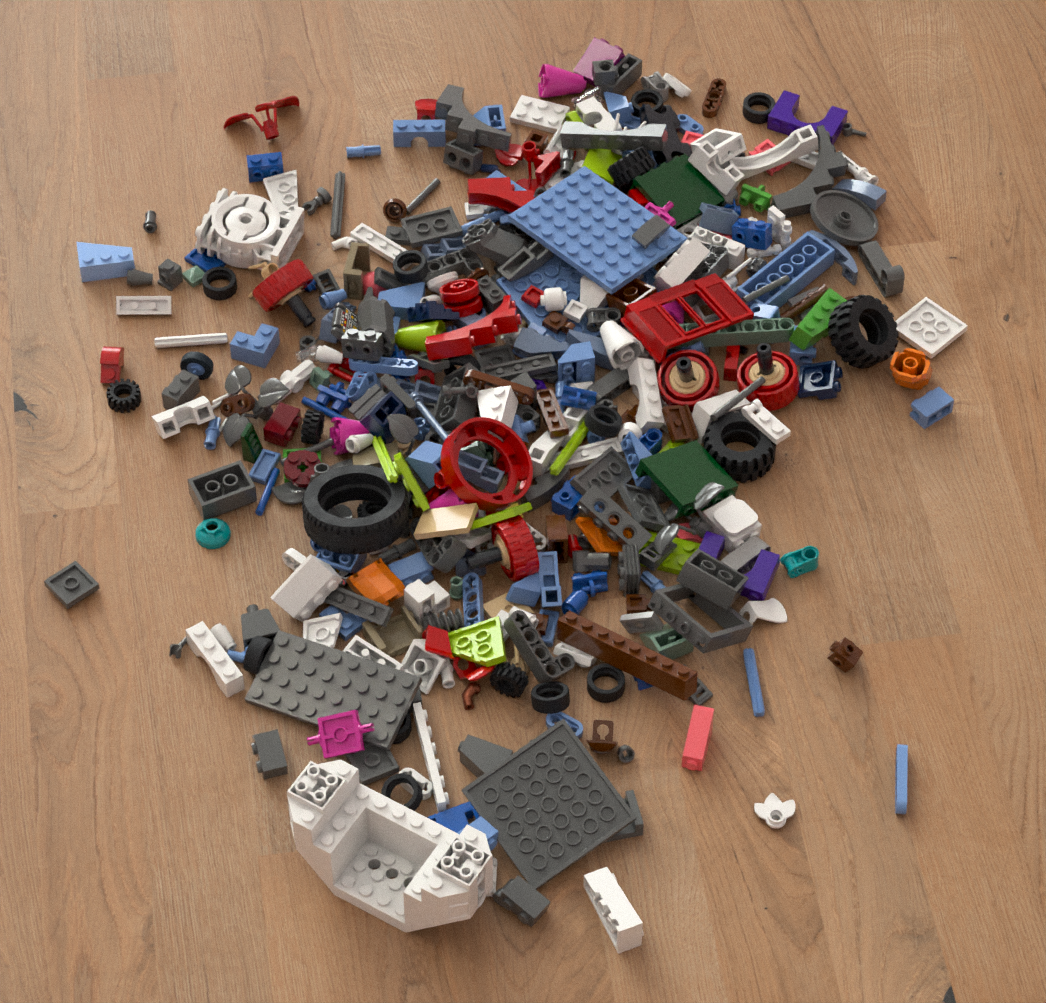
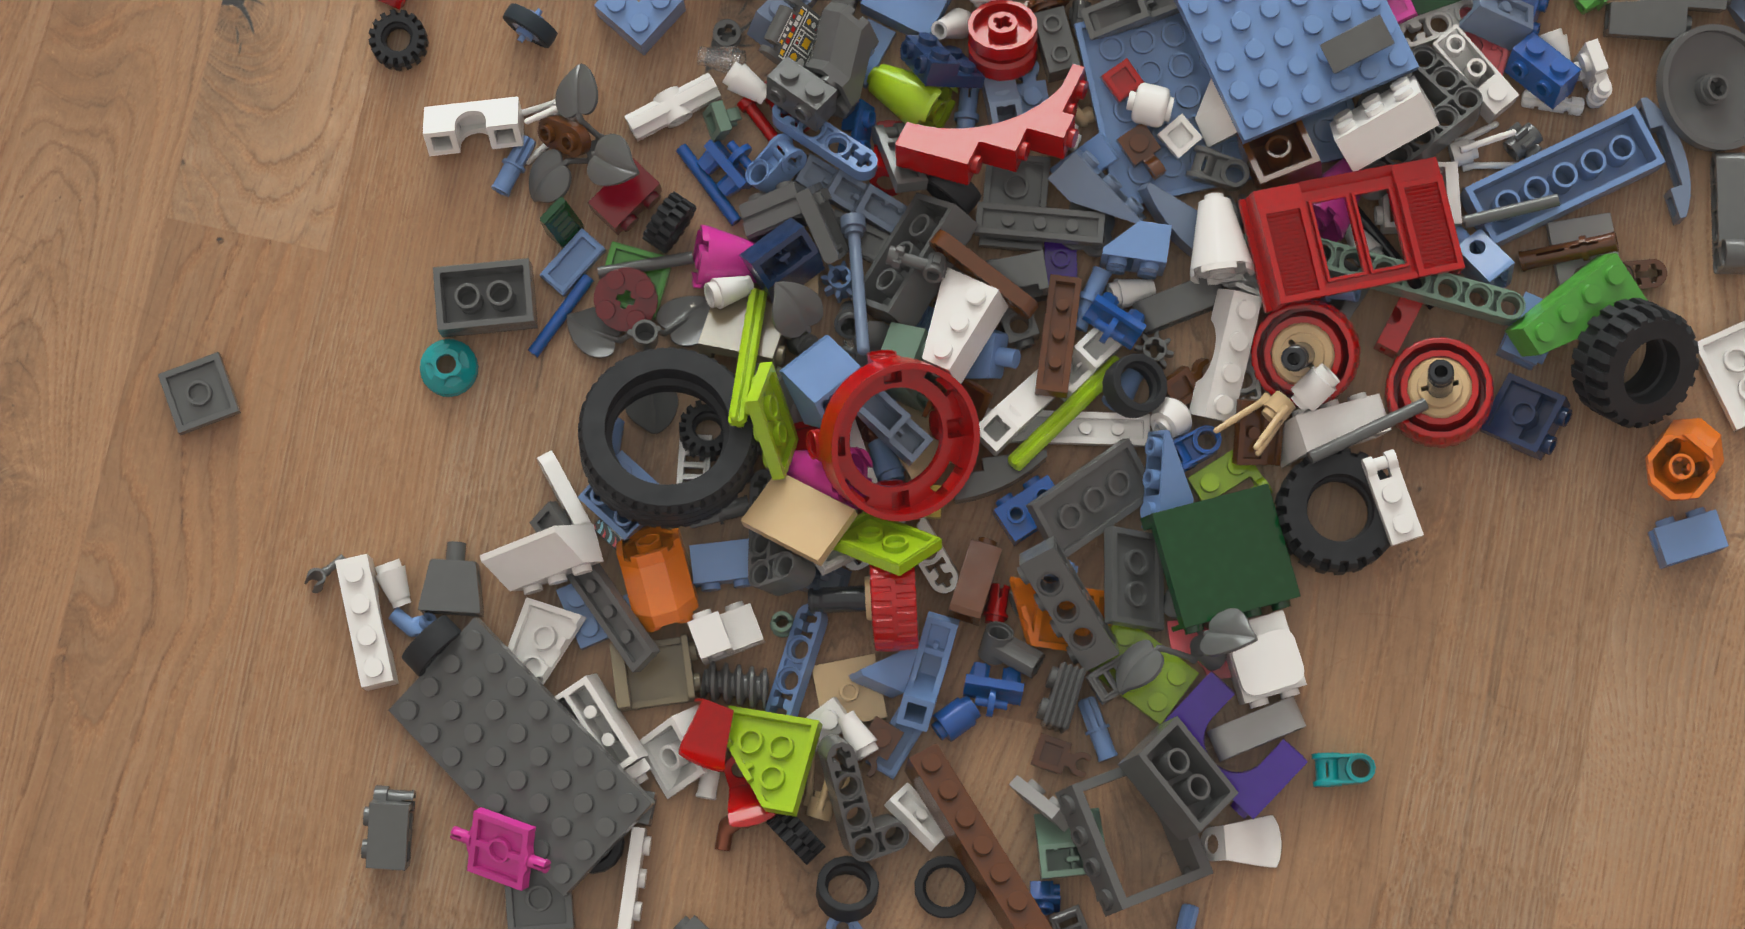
camera: 25 degrees right, 30 degrees up
dark grey brick [162,369,200,410] -> none
none -> tan plant [1213,391,1296,456]
none -> white brick [1291,363,1340,411]

